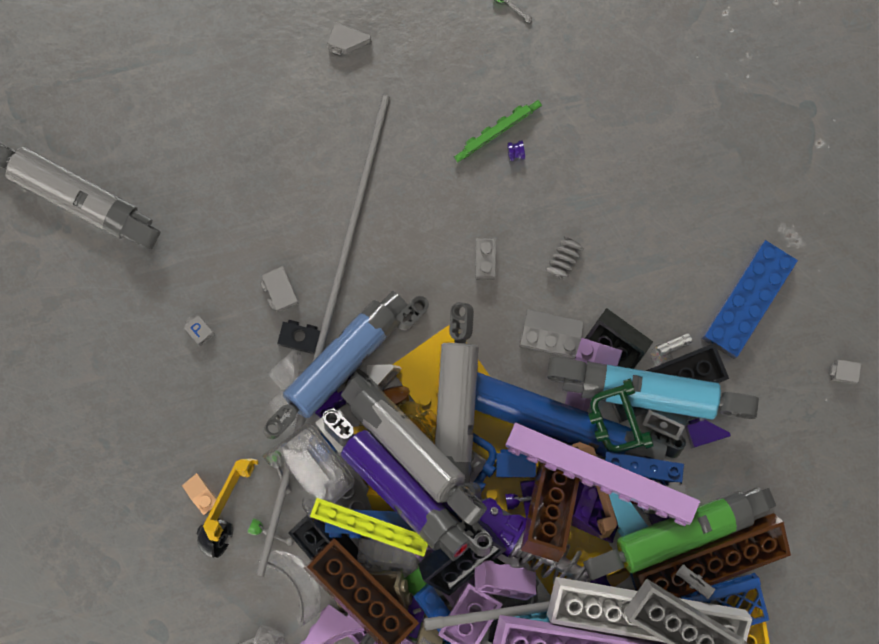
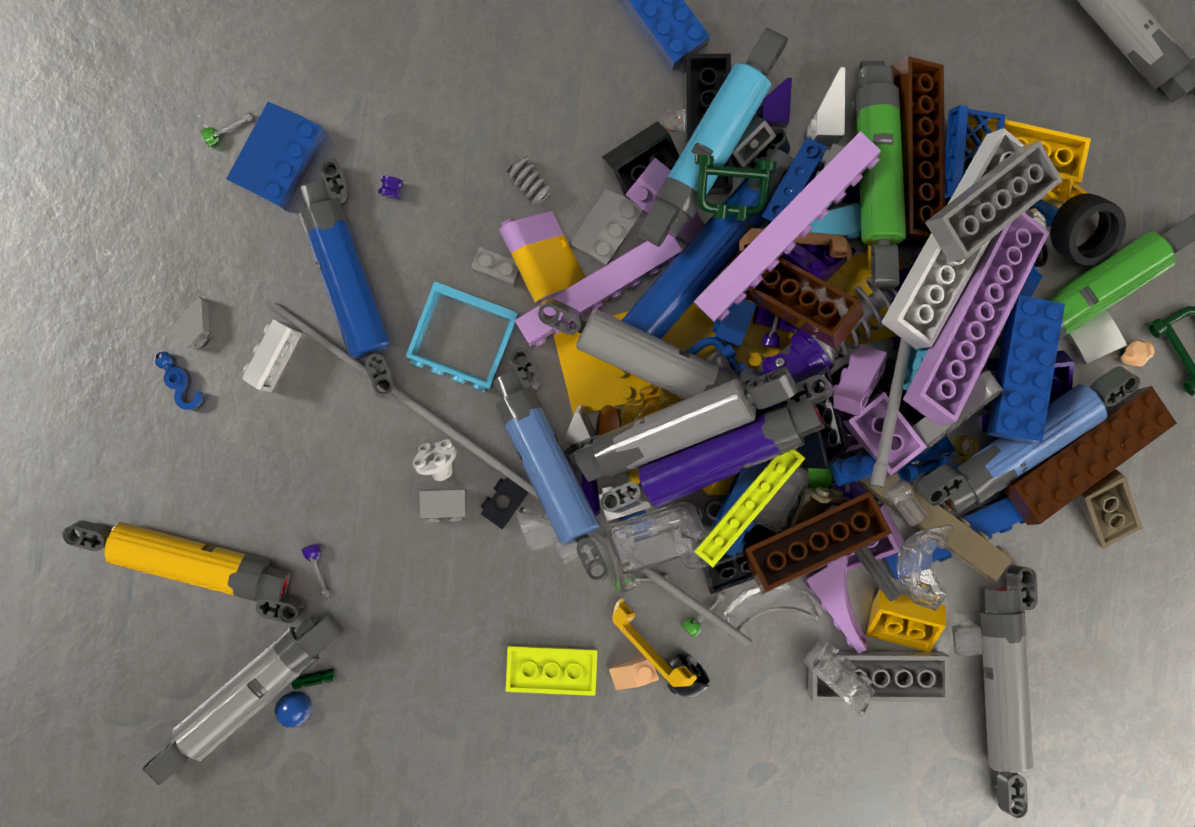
camera: 70 degrees left, 5 degrees up
light grey brick [184,315,215,346] -> none
bright green plate [454,100,542,163] -> none
white axle [657,334,692,356] -> none
light grey pin [676,564,715,599] -> none
none -> piece [62,520,304,624]
none -> blue piece [154,351,203,410]
none -> blue slope [226,102,327,211]
none -> white slope [242,319,302,392]
none -> blue hair [274,691,312,728]
none -> dark green axle [291,669,336,689]
none -> blue piece [299,158,394,398]
none -> hinge [301,543,330,597]
none -> medium azure window [405,281,520,392]
none -> white plate [413,439,456,481]
none -> yellow door [499,211,586,303]
none -> neon yellow plate [506,645,597,696]
none -> lavender brick [514,235,682,347]
none -> white slope [806,67,845,146]

